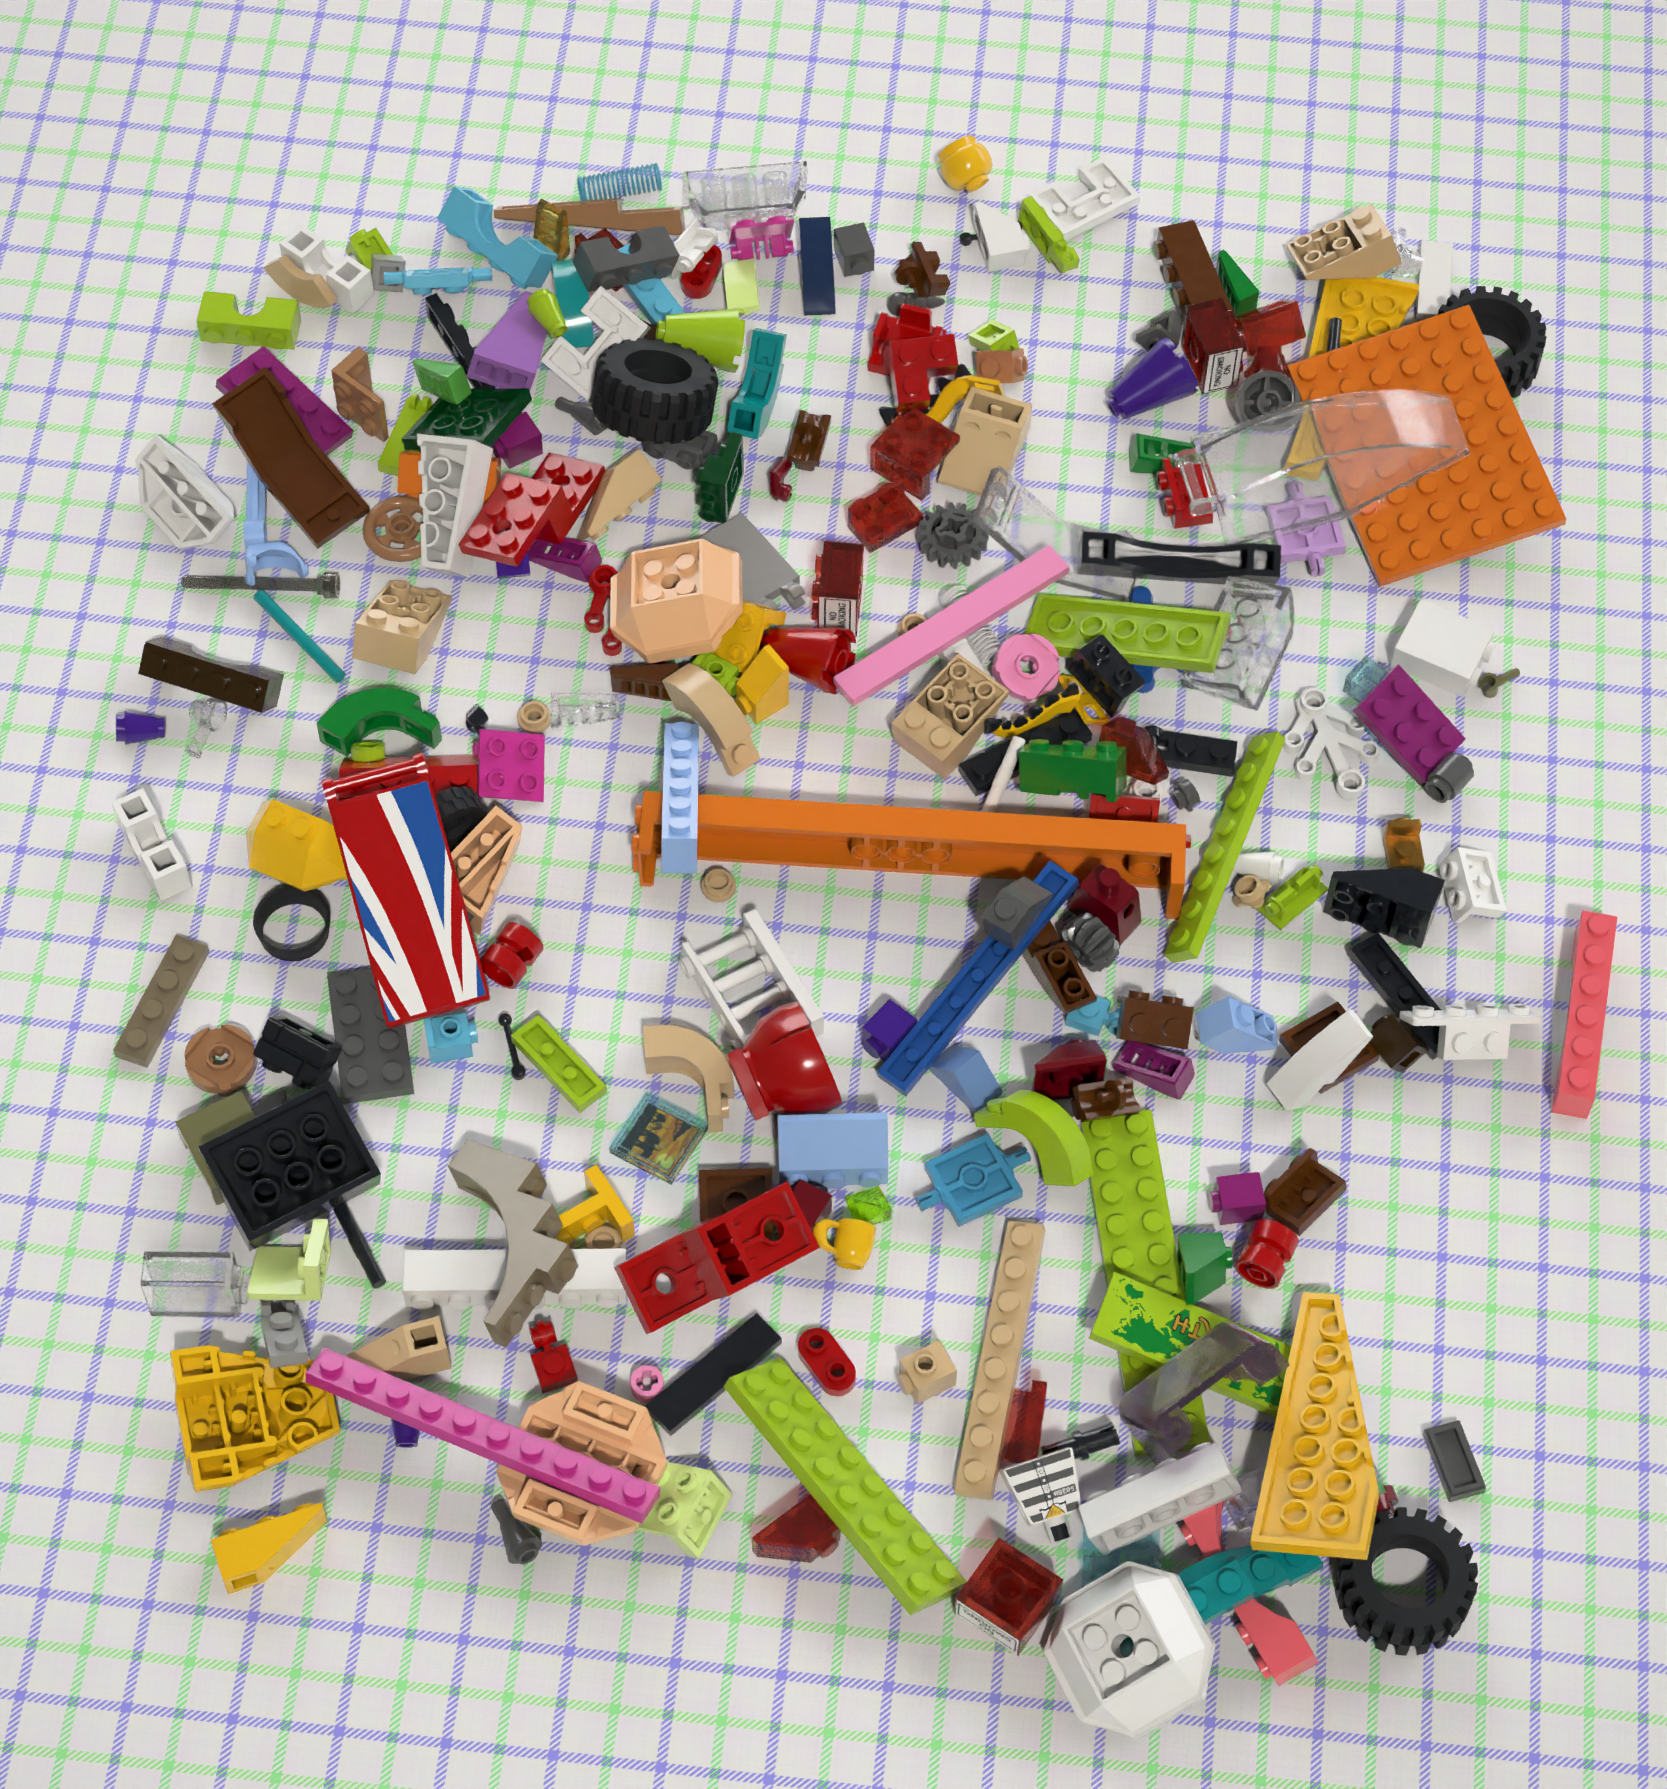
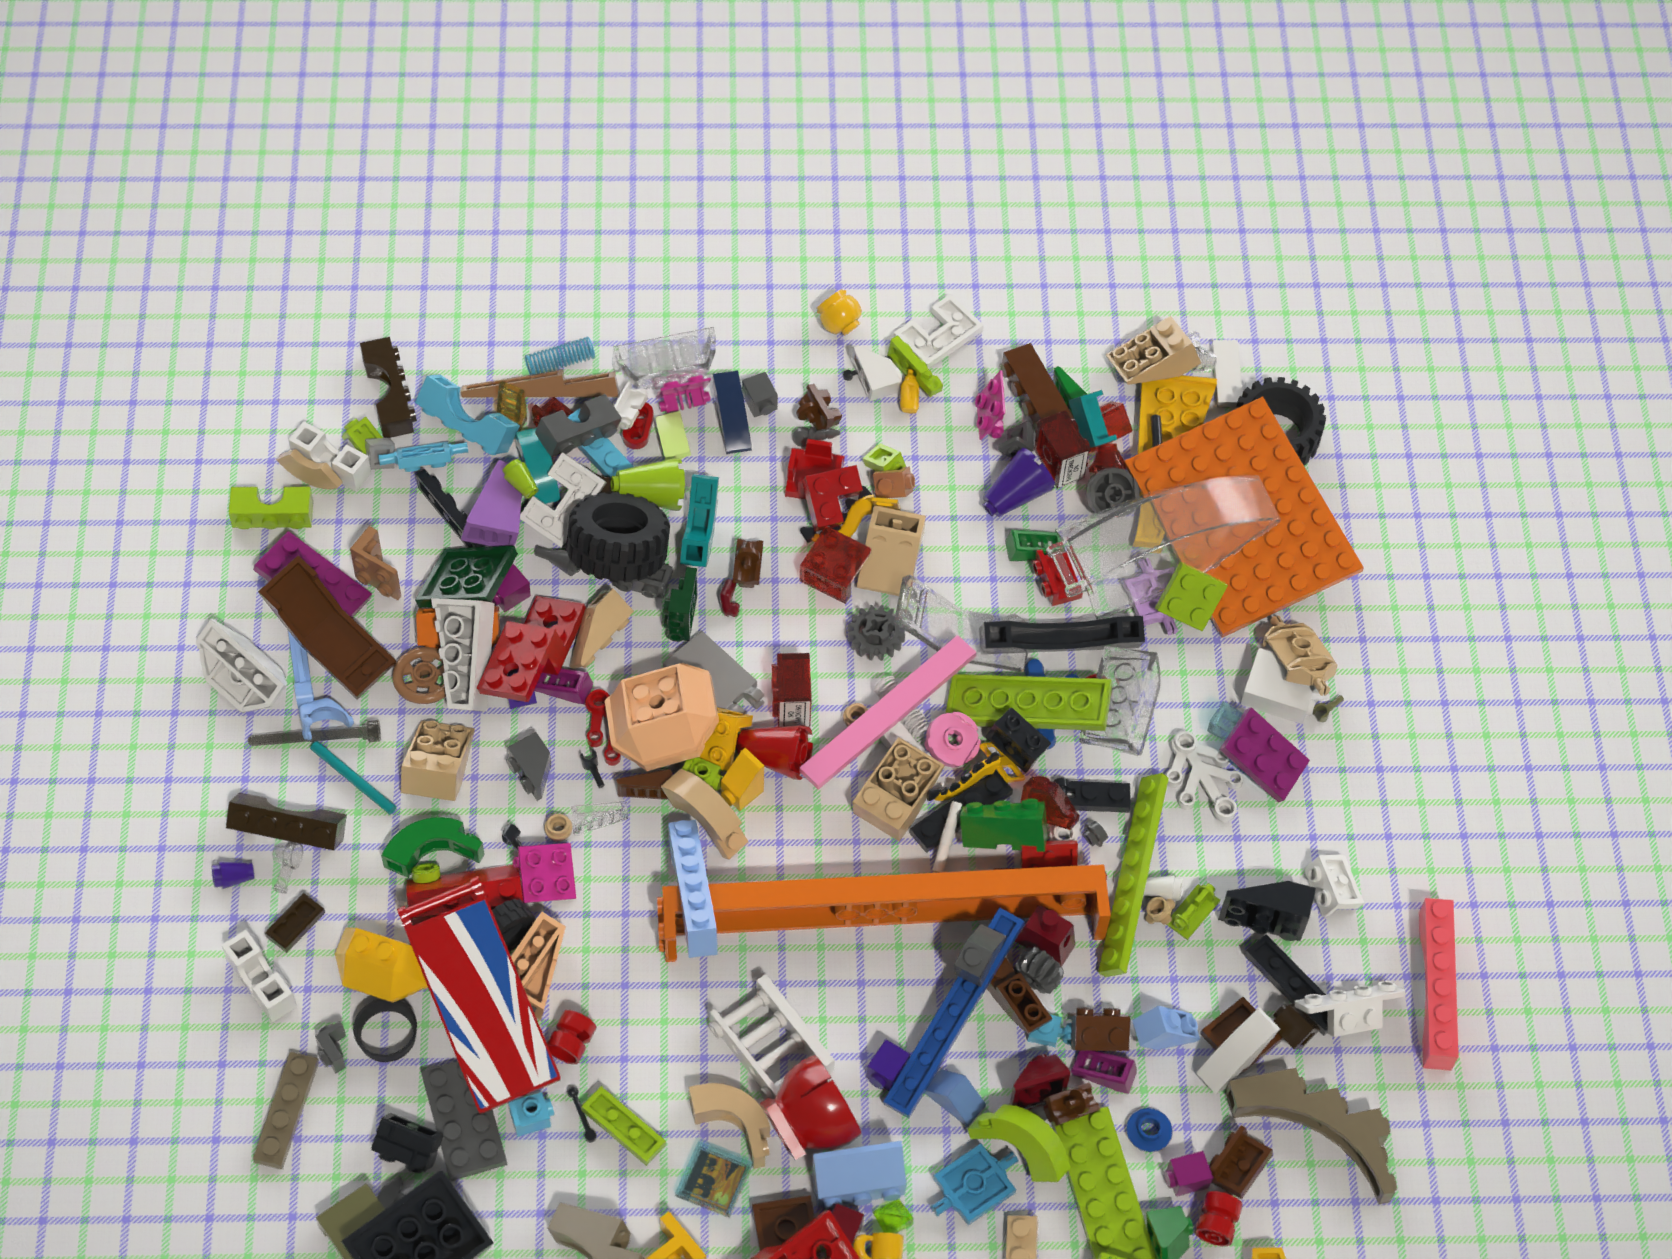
camera: 10 degrees left, 0 degrees up
medium nougat plate [185,1025,258,1097] -> none
lime hinge [377,393,433,476] -> none
bright green slope [412,359,472,404] -> none
tan plate [701,869,736,902] -> none
clear red bracket [847,478,924,553] -> none
pearl gold bracket [1383,817,1425,872] -> none
dark grey brick [1425,753,1474,803] -> none
none -> dark brown plate [265,893,325,953]
none -> dark grey bracket [315,1021,346,1073]
none -> dark brown arch [360,337,417,438]
none -> dark grey slope [506,732,551,801]
none -> black hand [580,749,605,788]
none -> yellow piece [900,369,919,414]
none -> dark pink hinge [975,370,1006,440]
none -> teal panel [1068,390,1117,449]
none -> blue piece [1126,1108,1173,1152]
none -> lime plate [1155,561,1228,632]
none -> dark tan arch [1225,1068,1397,1204]
none -> tan plate [1262,615,1338,696]

